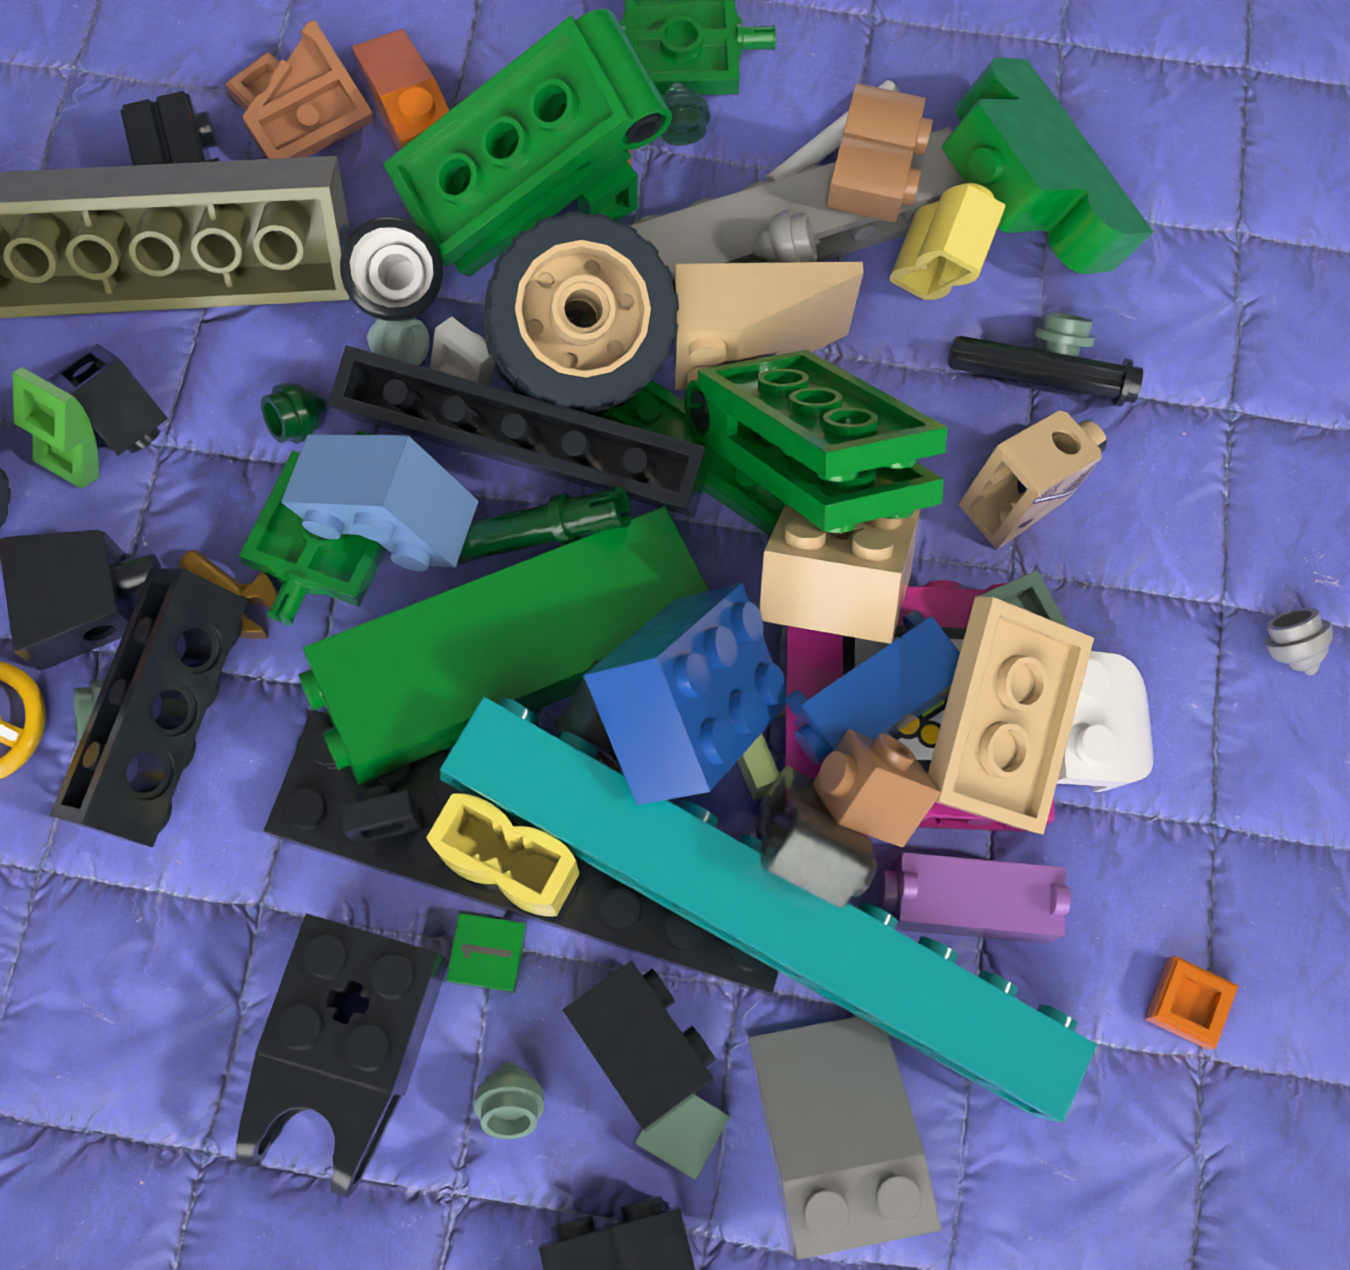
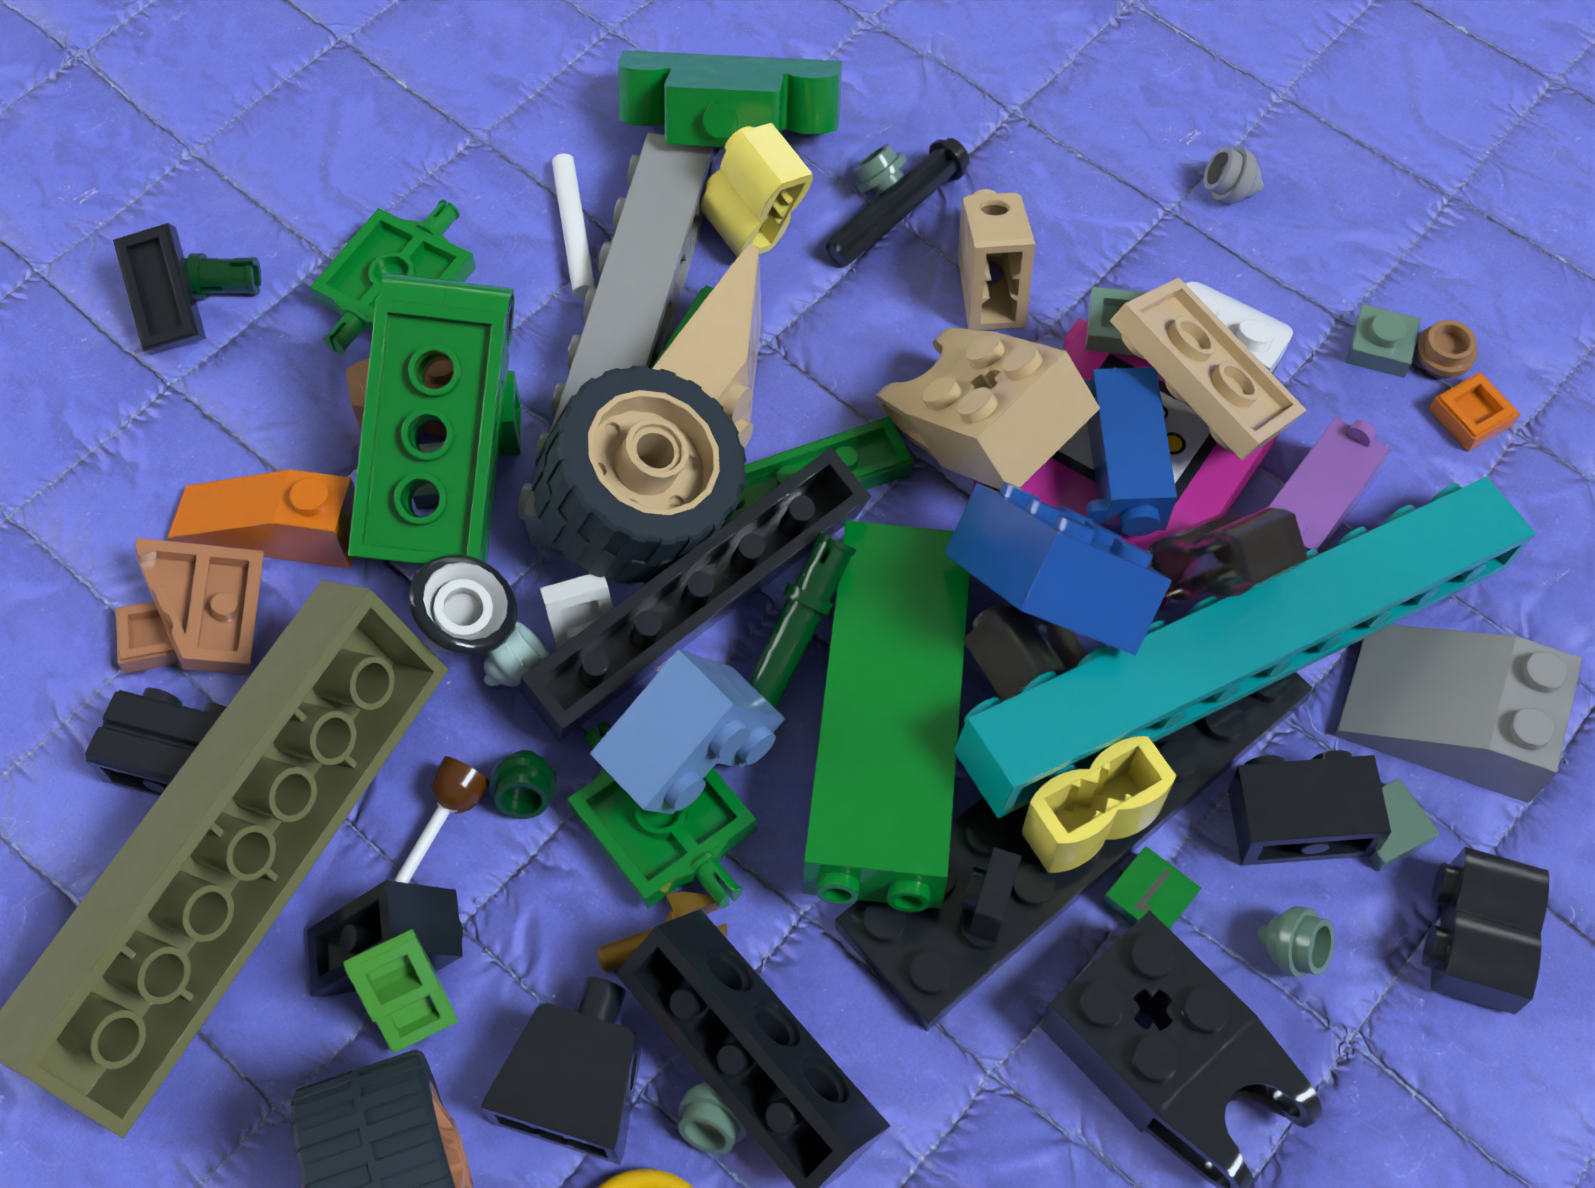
camera: 55 degrees left, 10 degrees down
green hinge [685,349,947,533] -> none
light grey plate [752,210,817,263] -> none
medium nougat brick [812,729,941,848] -> none
medium nougat brick [826,83,933,223] -> none
none -> reddish brown hinge [394,756,489,883]
none -> sand green plate [1346,304,1421,378]
none -> medium nougat plate [1415,320,1478,377]

